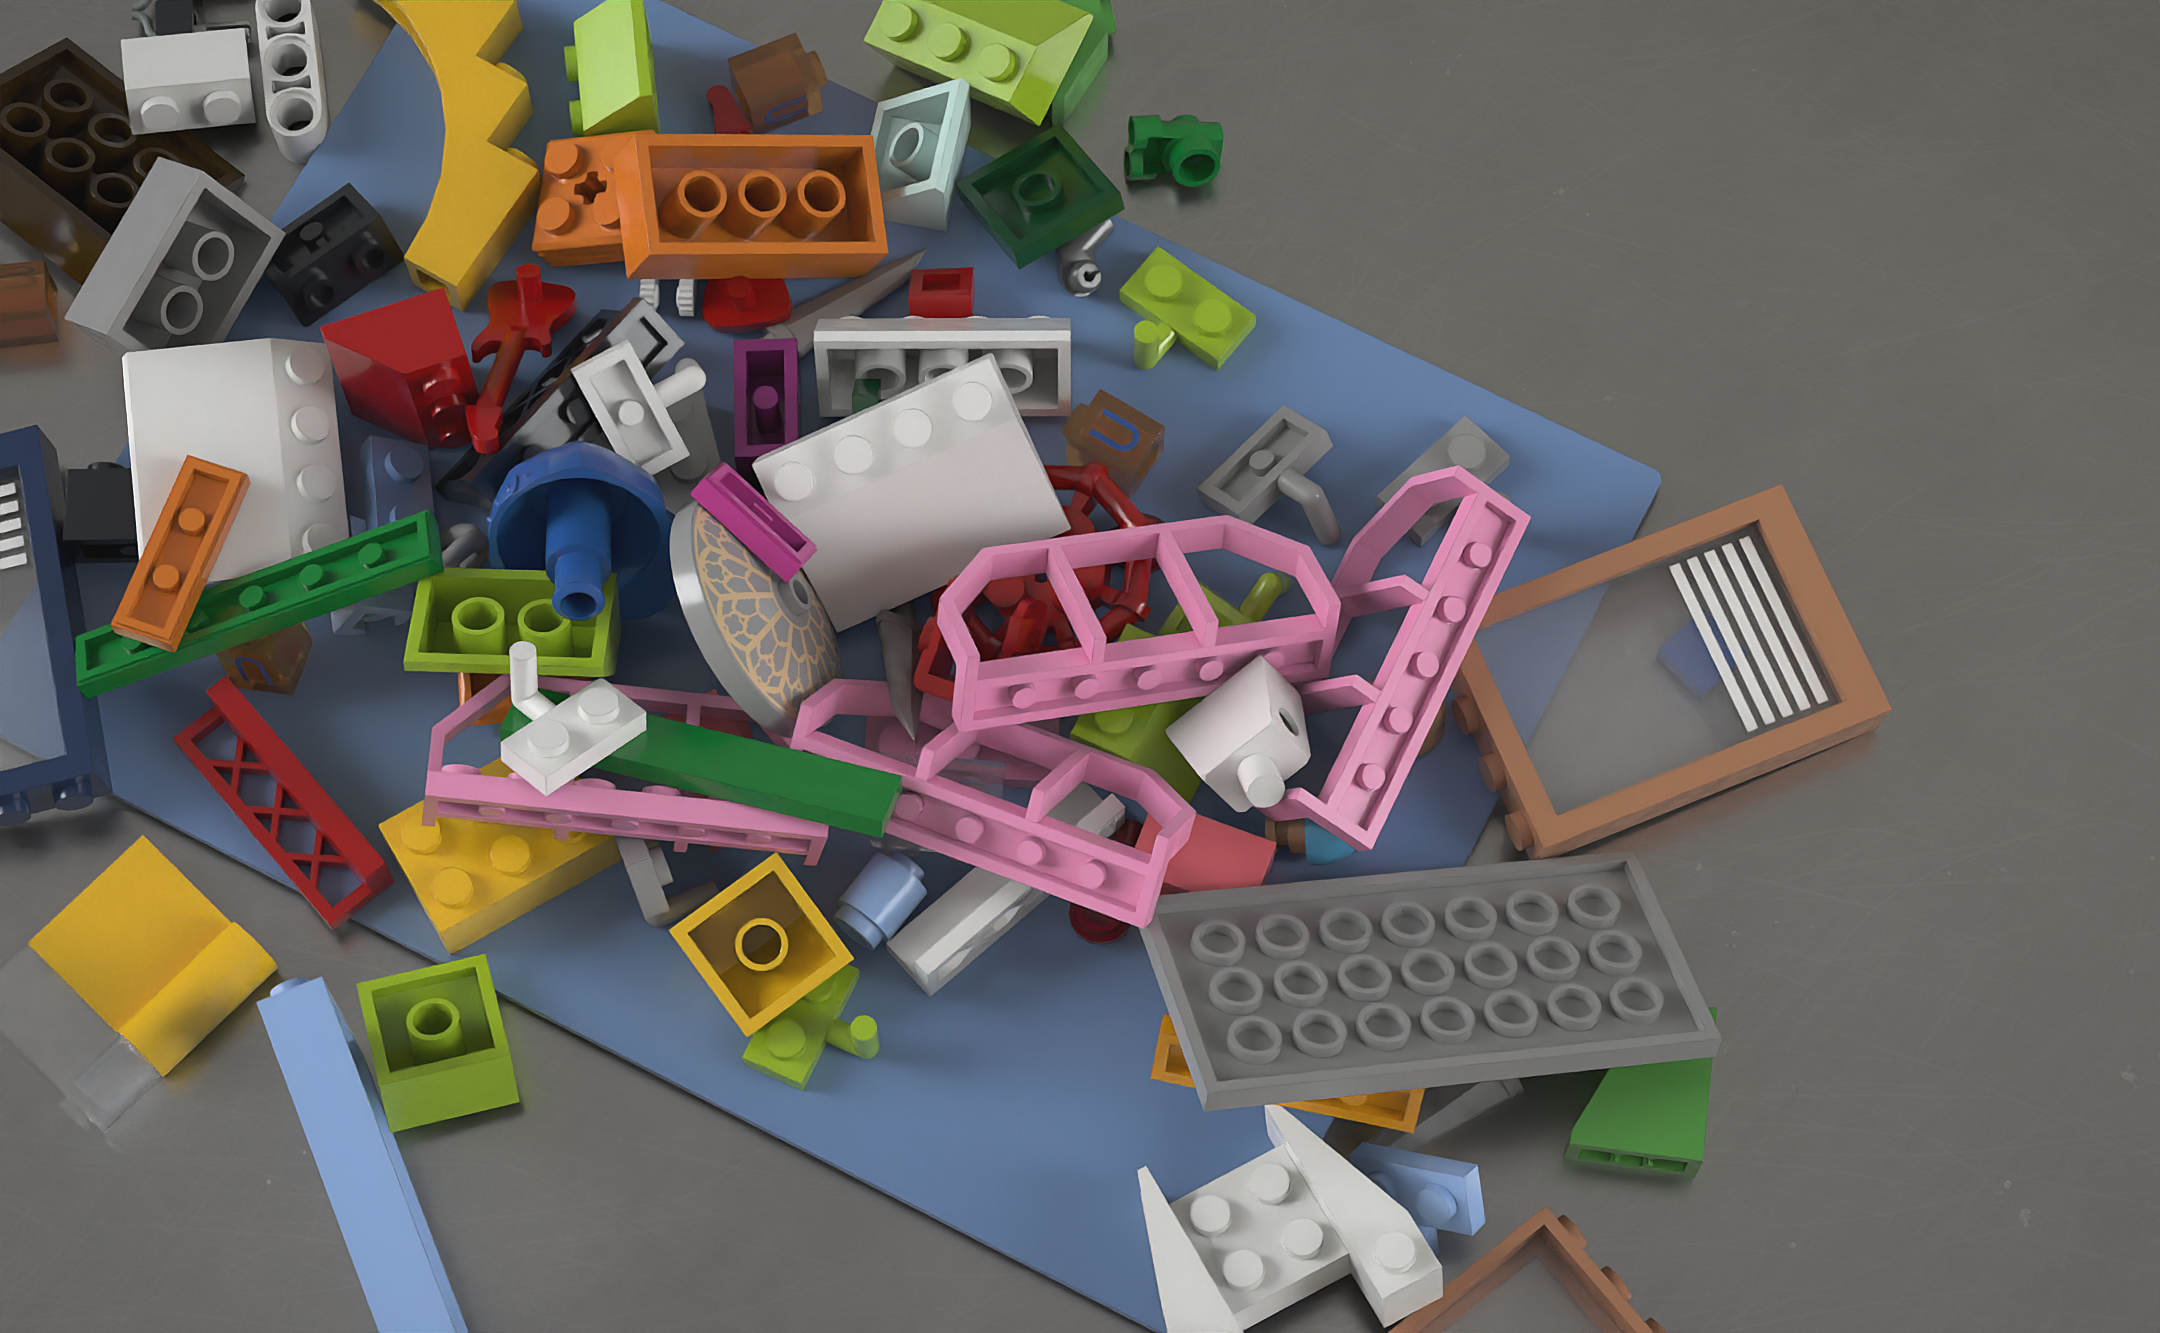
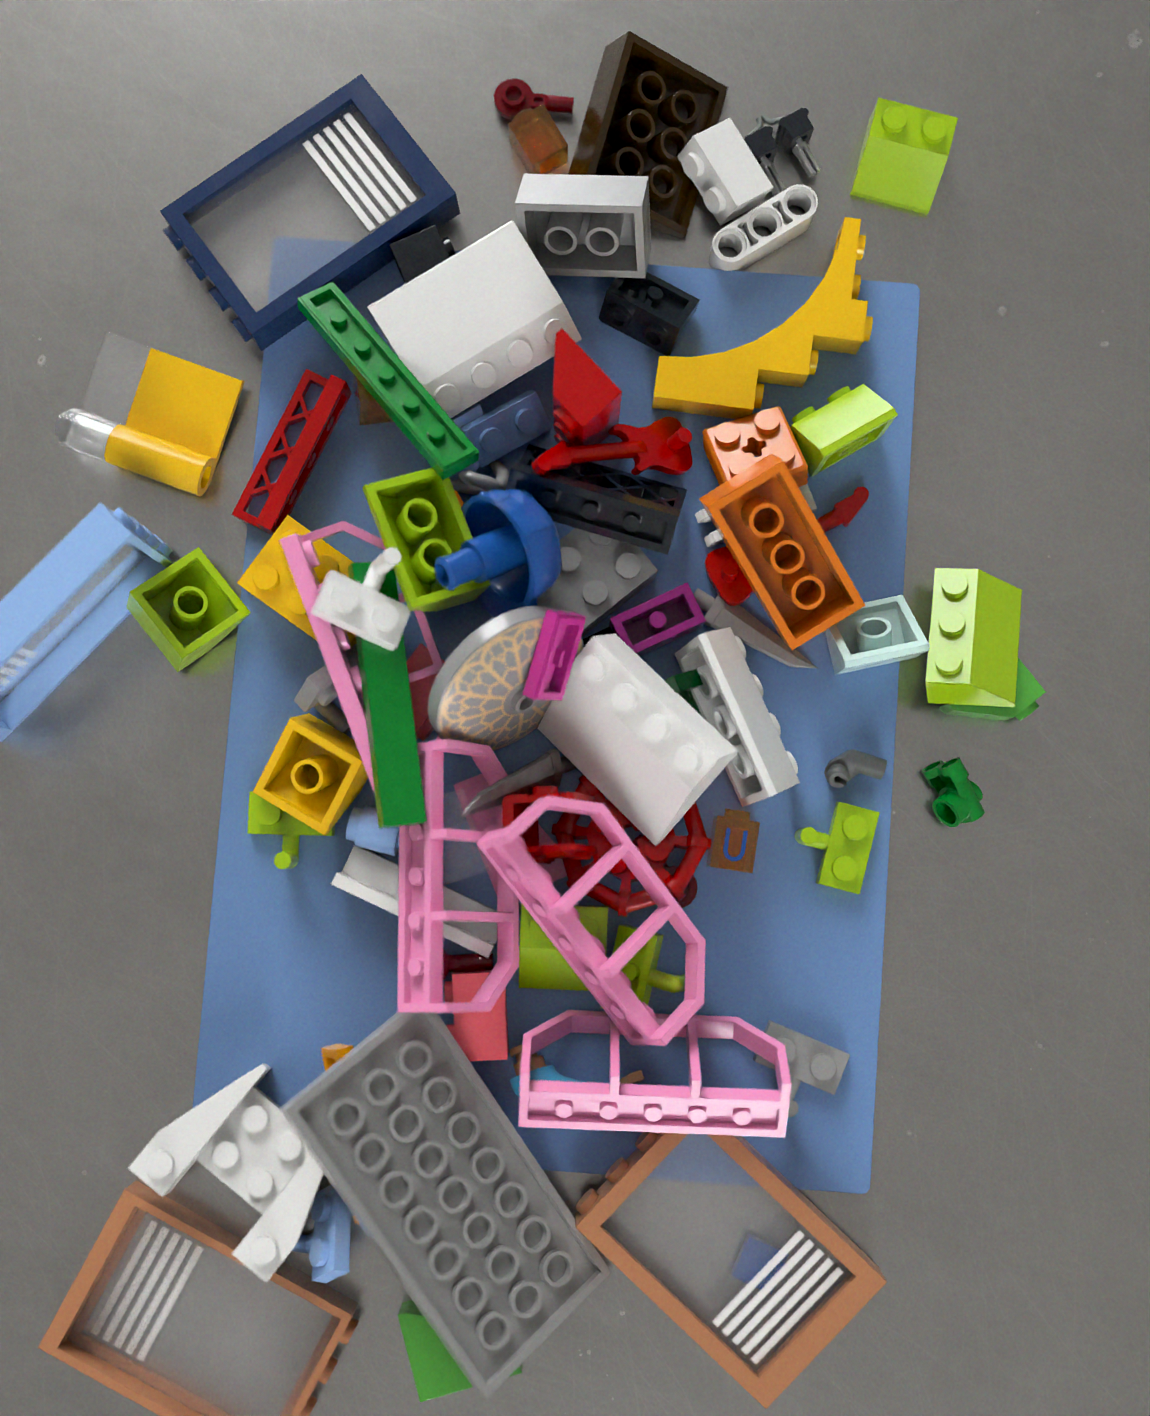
camera: 65 degrees right, 15 degrees up
orange tile [110,454,251,653] -> none
white plate [571,339,706,476] -> none
clear orange brick [728,32,828,134] -> none
red plate [908,267,975,318] -> none
dark green plate [955,123,1125,270] -> none
white torso [1165,655,1311,812] -> none
light grey plate [1197,405,1342,545] -> none

